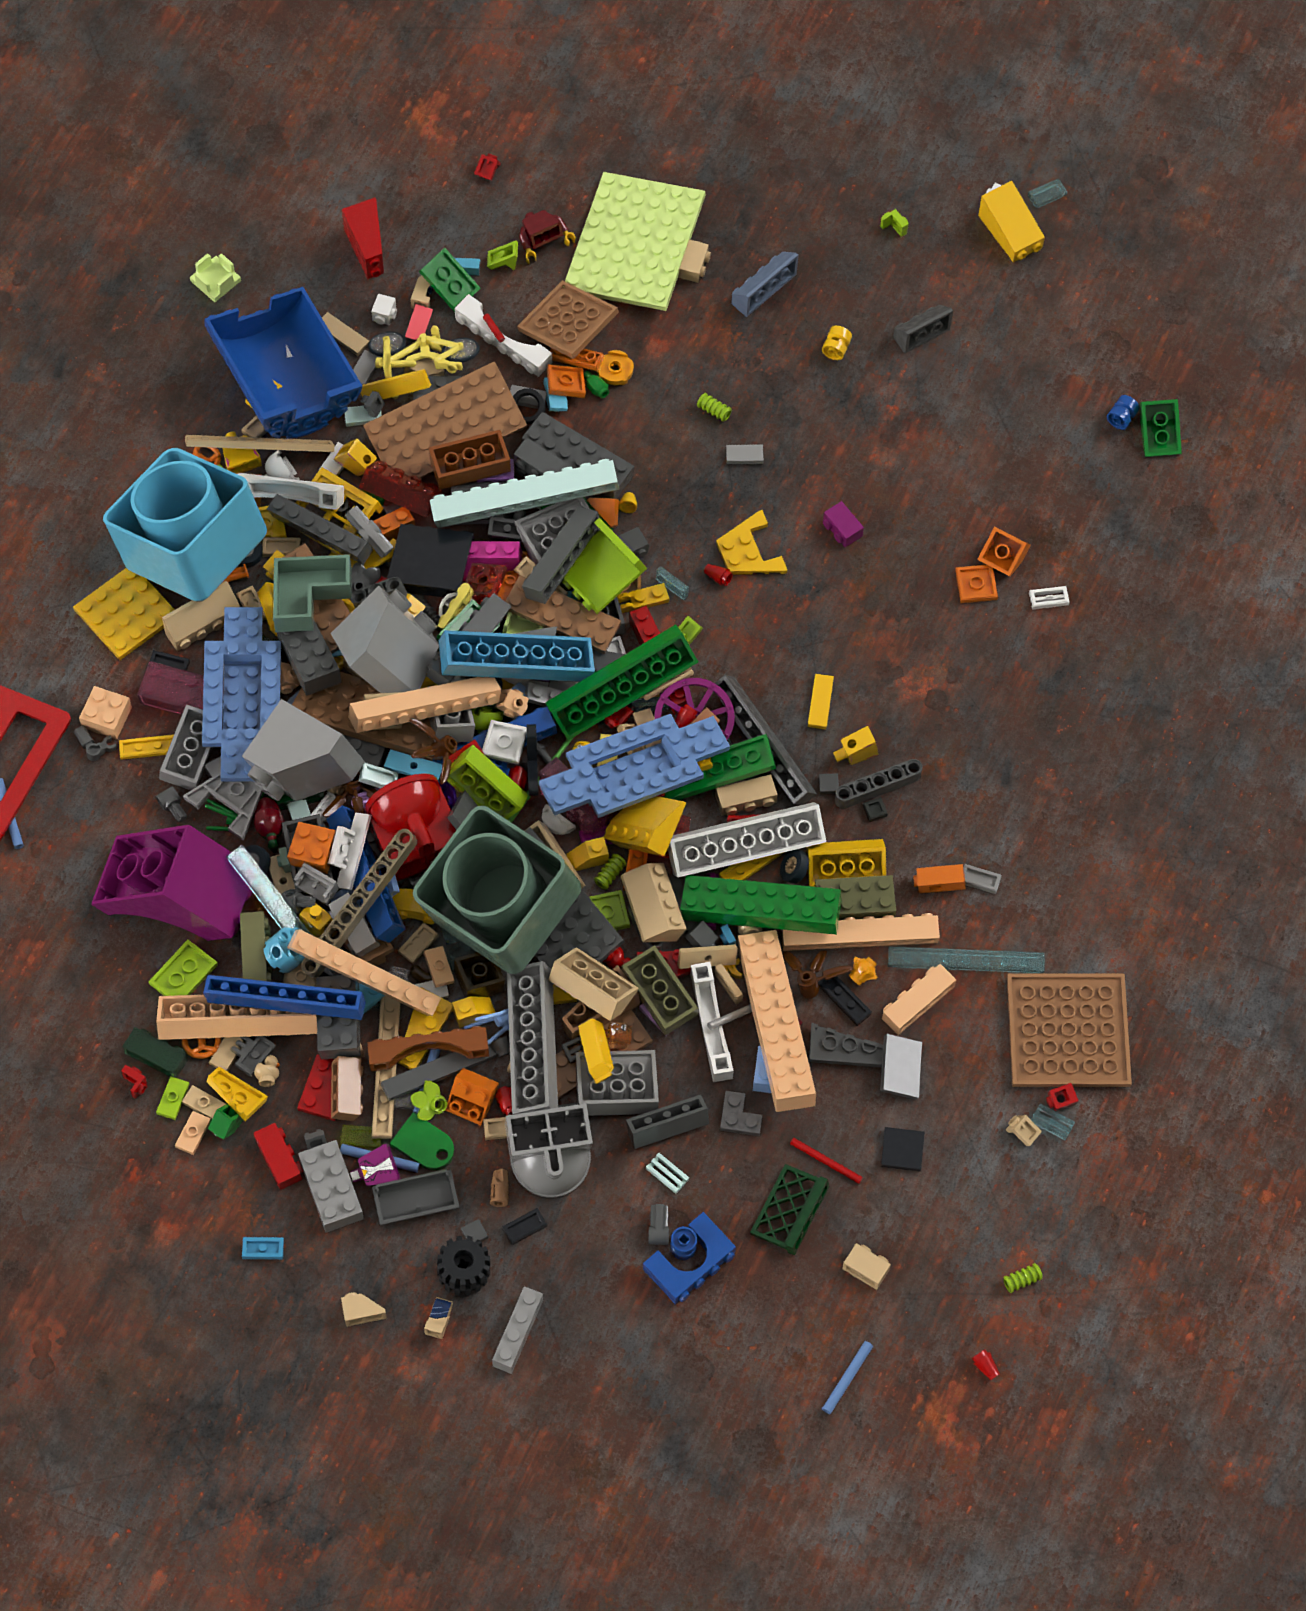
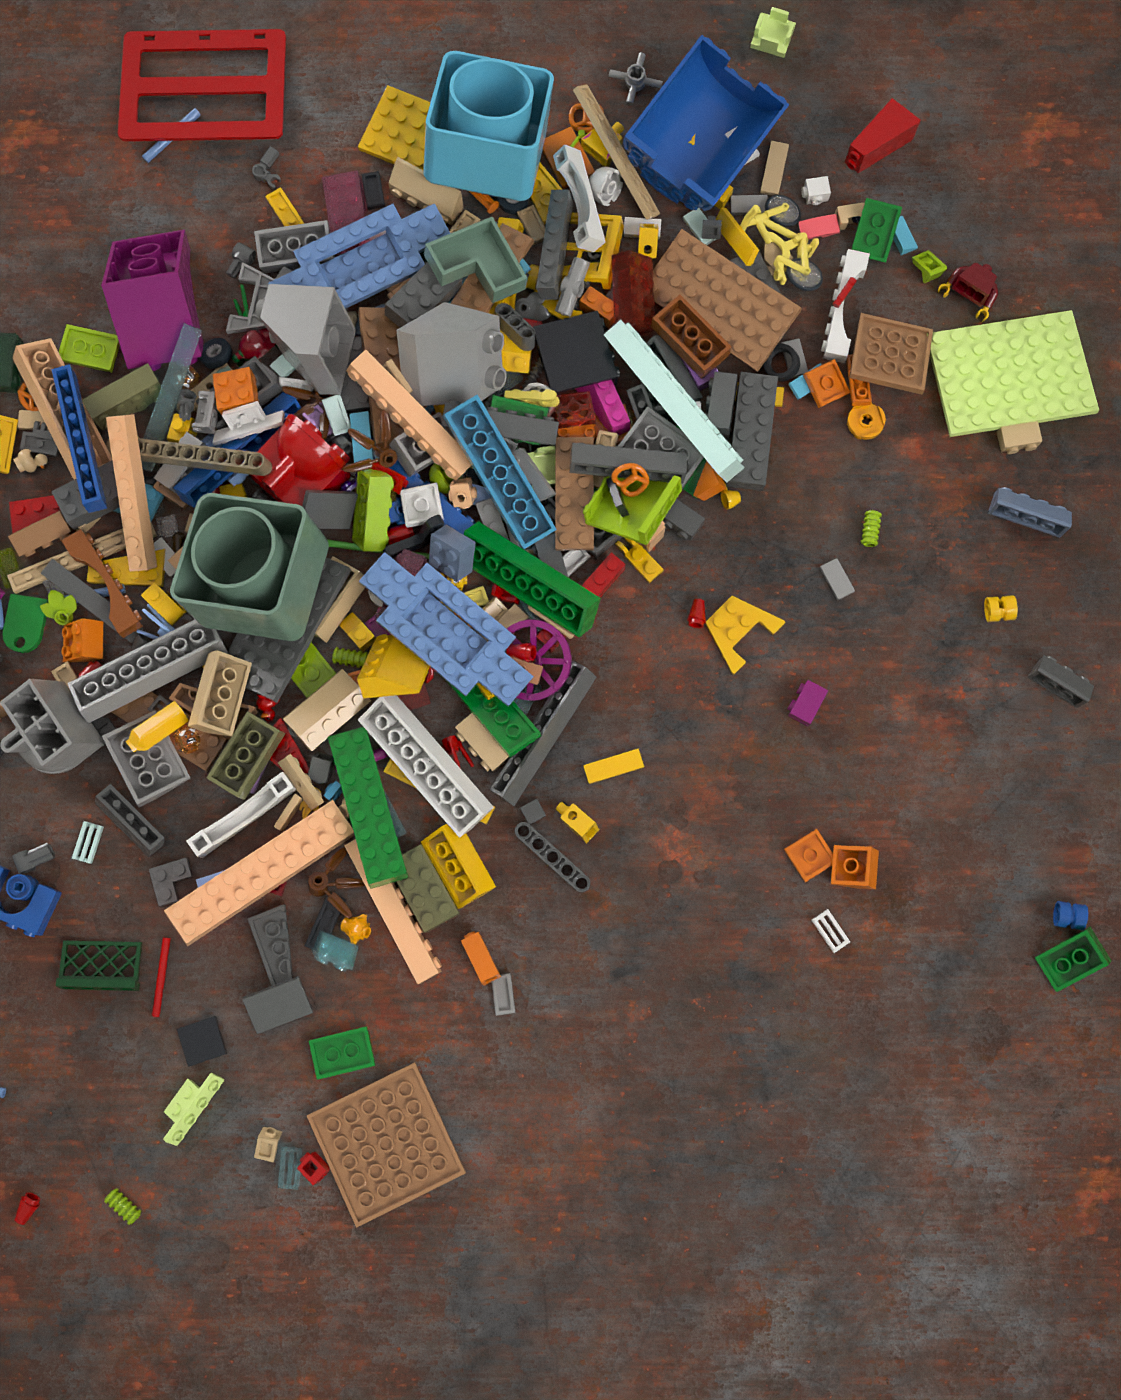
camera: 70 degrees right, 15 degrees up
light nougat brick [79,686,132,740] -> none
medium azure brick [264,927,305,973] -> none
red bracket [474,153,501,181] -> none
green plant [584,371,609,398] -> none
clear light blue tile [656,566,689,600] -> none
lime bracket [678,616,703,645] -> none
light grey bar [707,1004,752,1030] -> none
black bush [780,849,809,884] -> none
tan brick [842,1243,891,1290] -> none
pearl dark grey tile [863,797,888,822] -> none
light nougat brick [882,964,956,1035] -> none
clear light blue tile [888,946,1045,973] -> none
none -> yellowish green bracket [163,1073,224,1146]
none -> green plate [309,1026,376,1080]
none -> clear light blue slope [311,930,359,972]
none -> sand blue brick [429,525,475,582]
none -> tile [606,477,629,517]
none -> light grey bar [609,53,663,105]
none -> orange piece [611,463,649,497]

